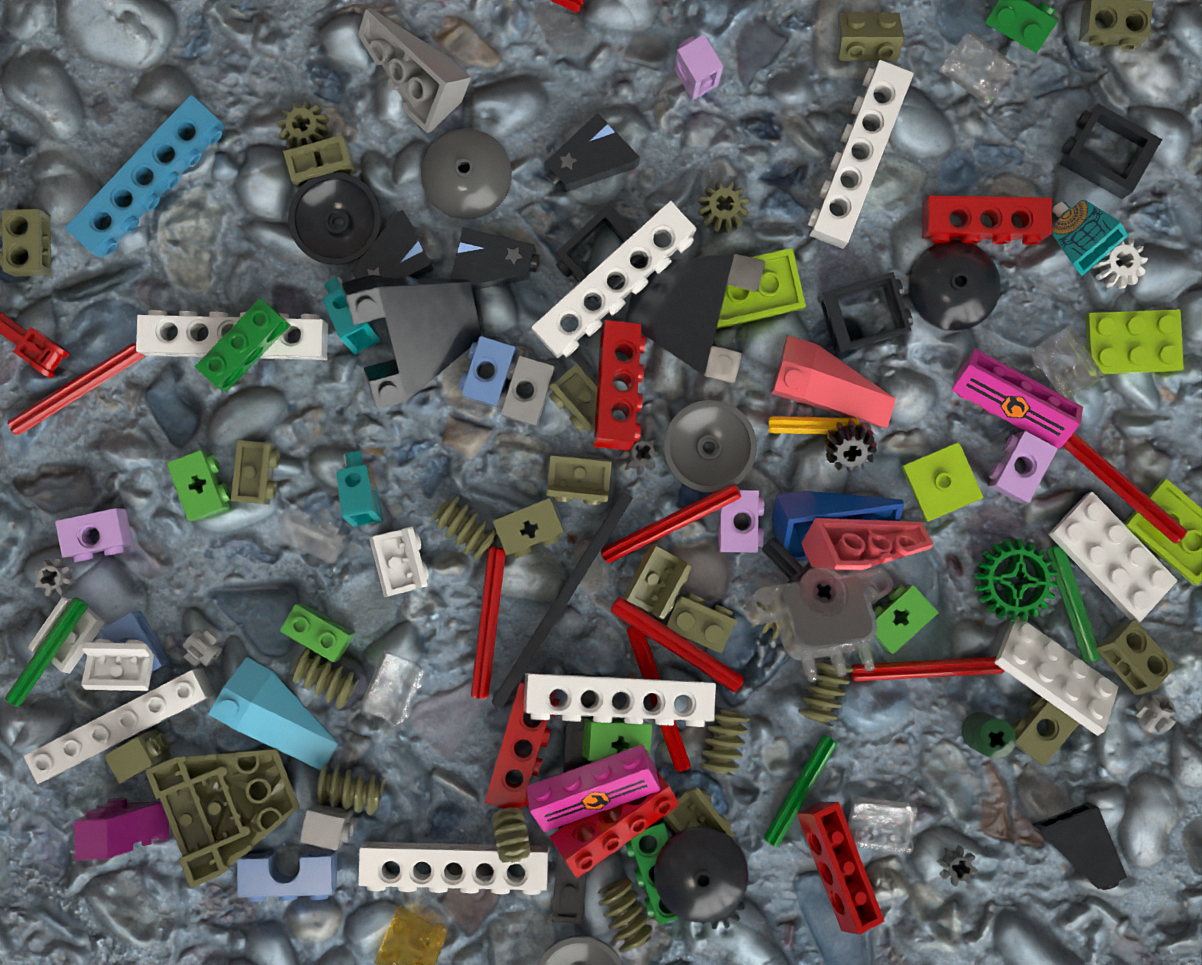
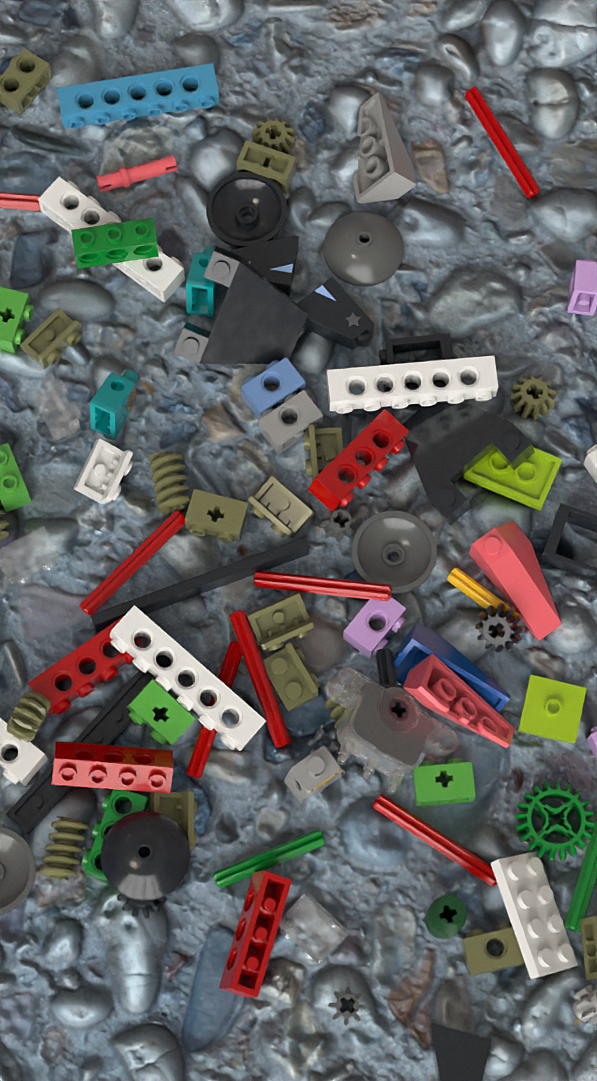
camera: 35 degrees right, 15 degrees down
dark pink brick [527,744,661,832] -> none
black slope [544,113,640,192] -> none
olive piece [699,707,750,776] -> none
olive piece [798,657,854,726] -> none
none -> coral pin [96,154,177,193]
none -> light grey torso [284,745,346,805]

